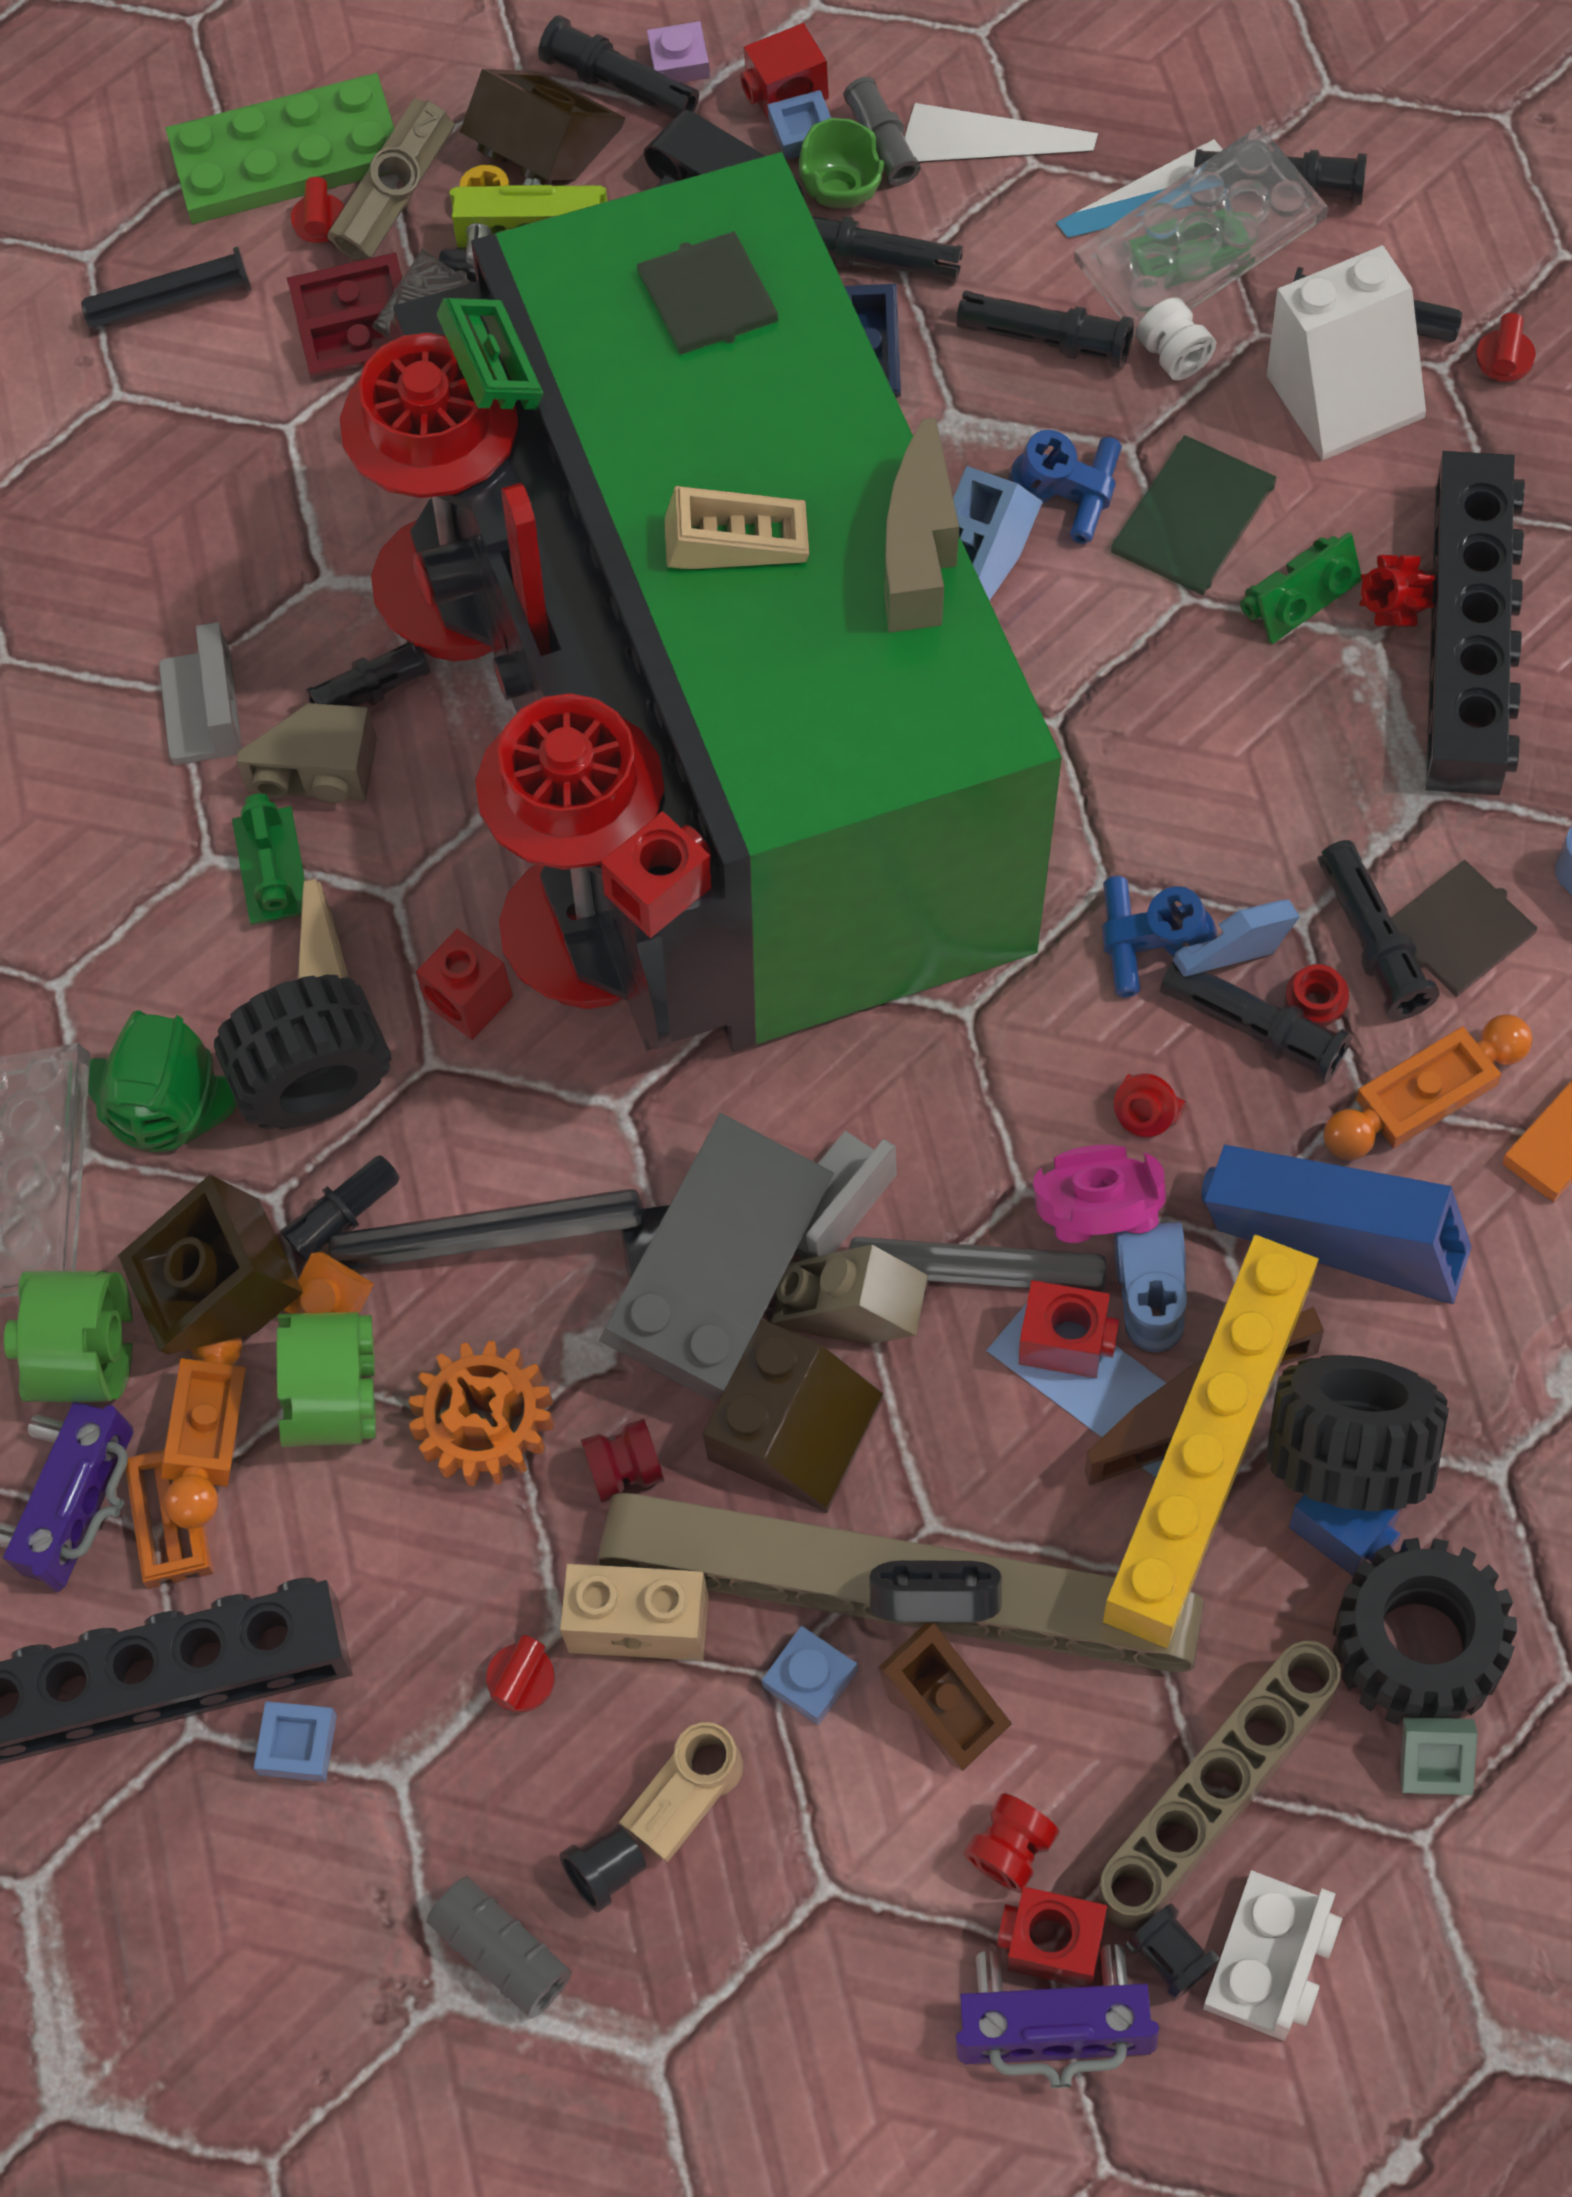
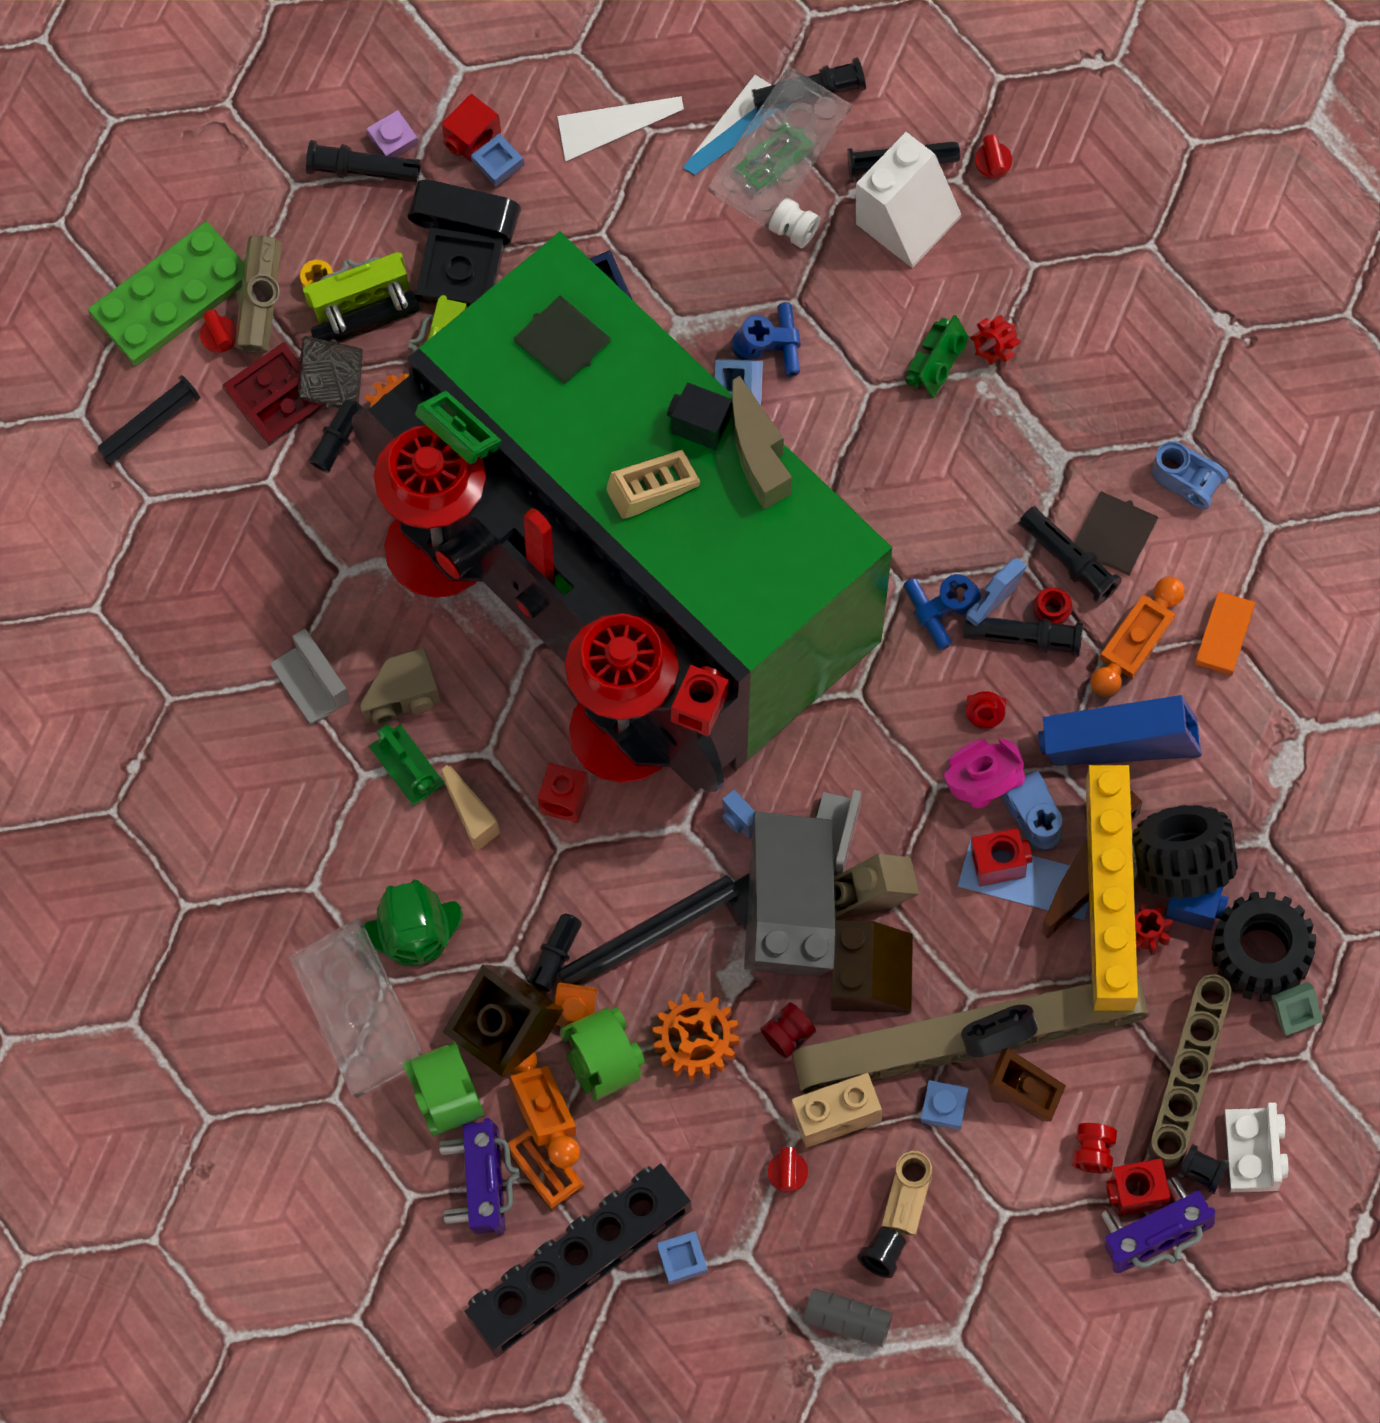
camera: 25 degrees left, 5 degrees up
black tyre [214,974,392,1130] -> none
black pin [306,641,430,707] -> none
dark brown slope [460,69,625,185] -> none
bright green hair [798,118,884,209] -> none
black pin [812,216,963,283] -> none
dark grey pin [843,77,921,186] -> none
dark grey axle [849,1237,1107,1292] -> none
black pin [957,290,1134,369] -> none
clear green piece [1111,435,1277,595] -> none
black brick [1425,451,1525,795] -> none
none -> black brick [667,382,732,450]
none -> medium blue plate [722,789,755,839]
none -> red gear [1135,903,1173,955]

